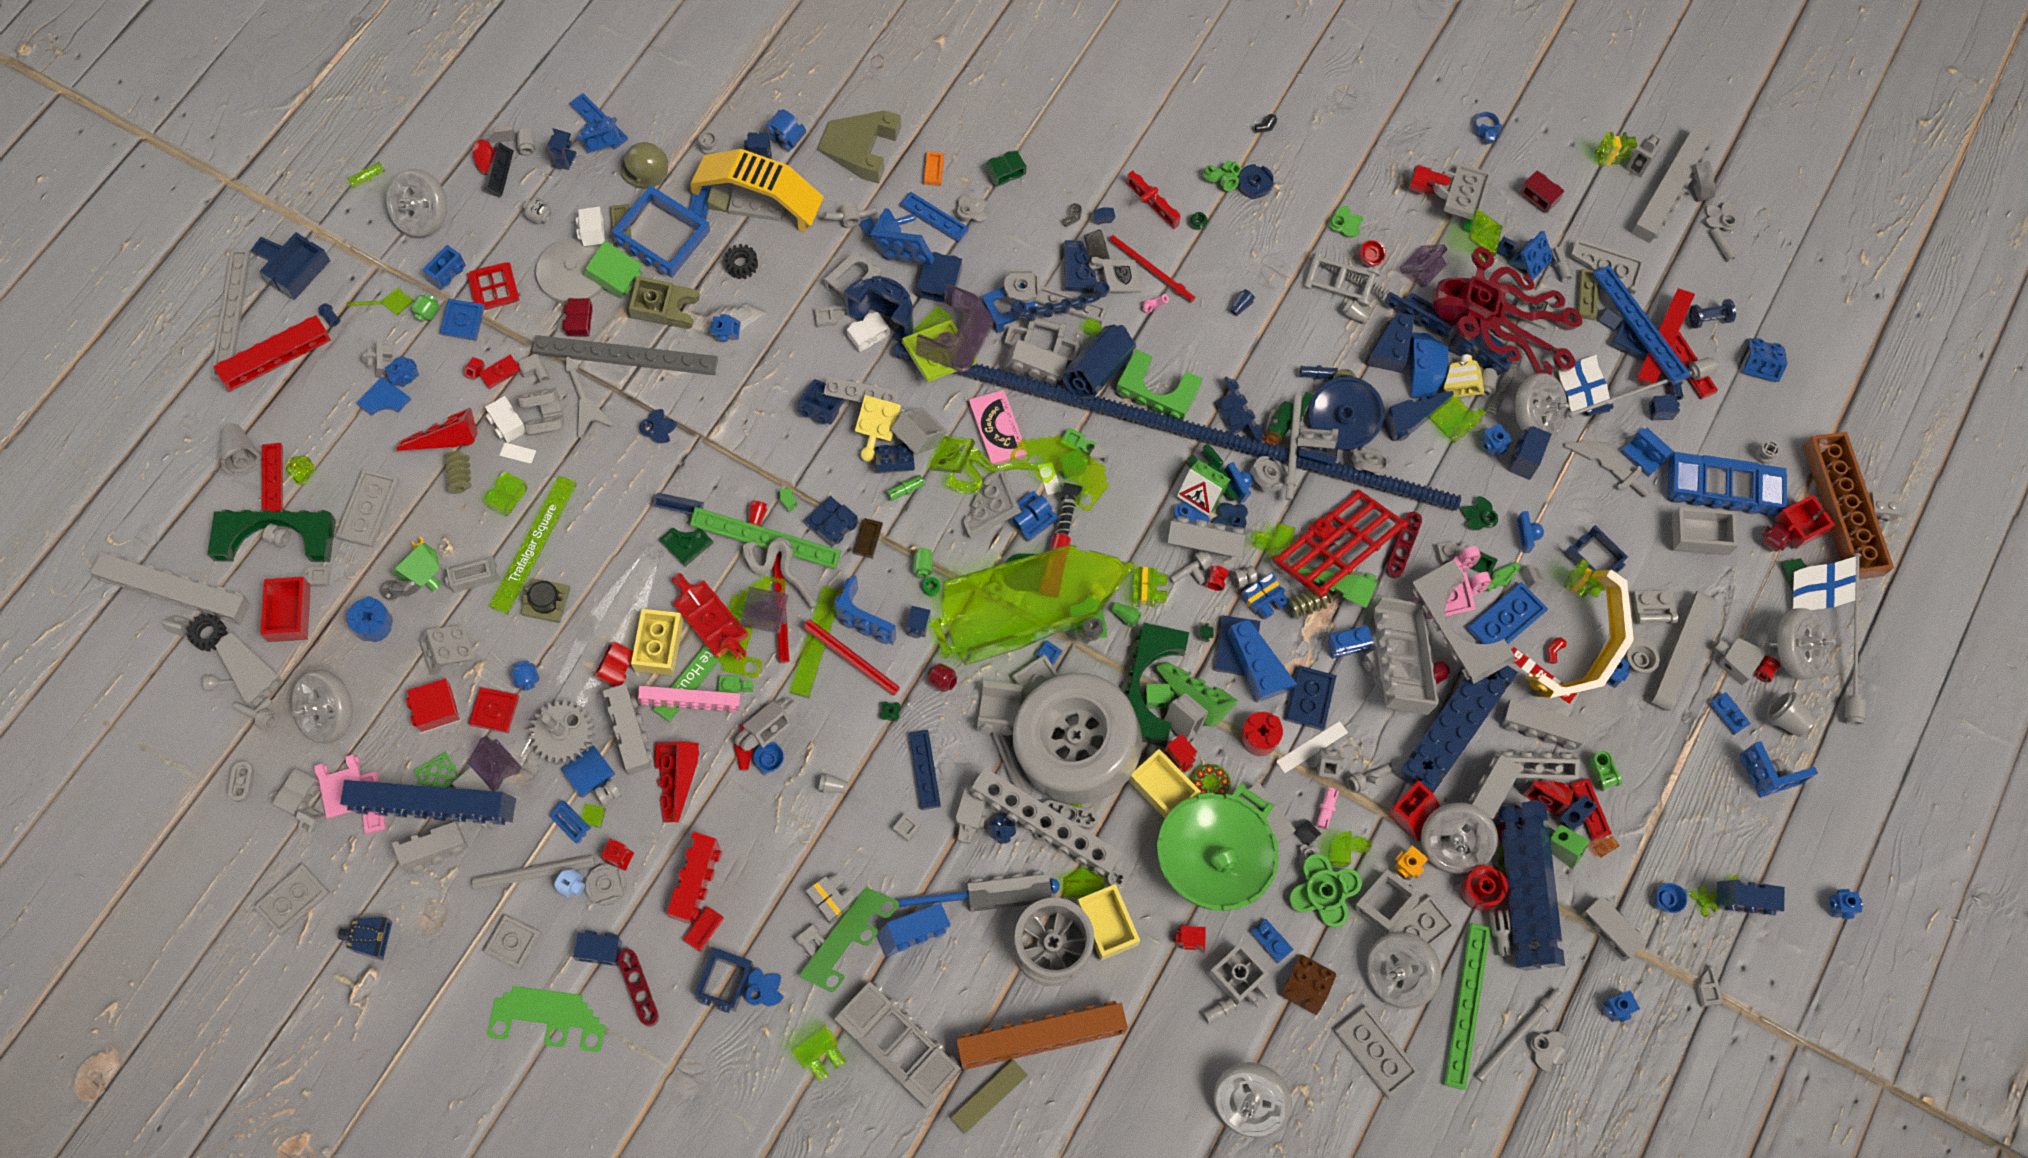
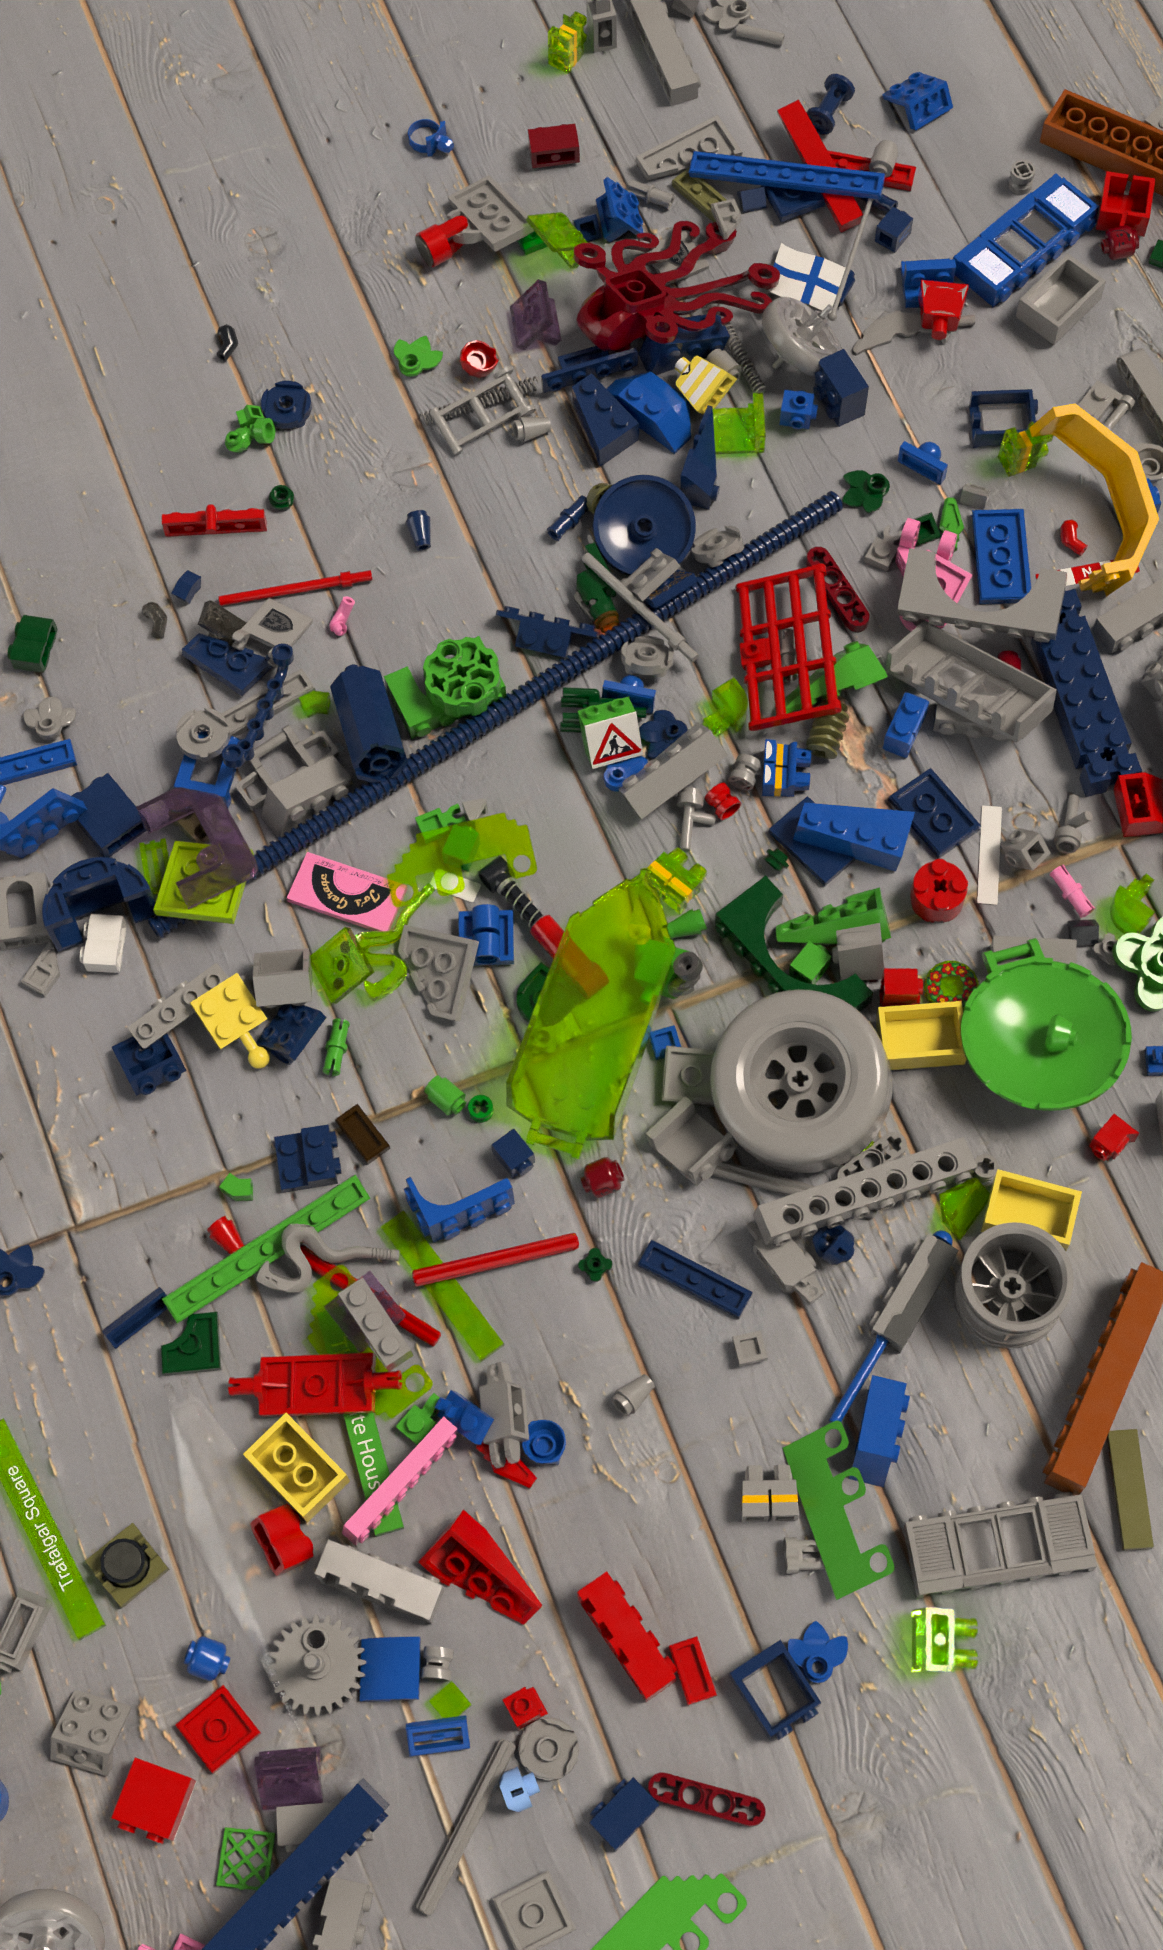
camera: 45 degrees left, 0 degrees up
none -> light grey brick [338,1277,413,1372]
none -> bright green connector [423,637,501,718]
none -> blue plate [435,1390,494,1445]
none -> light grey tile [711,199,741,240]
none -> red torso [918,280,969,340]

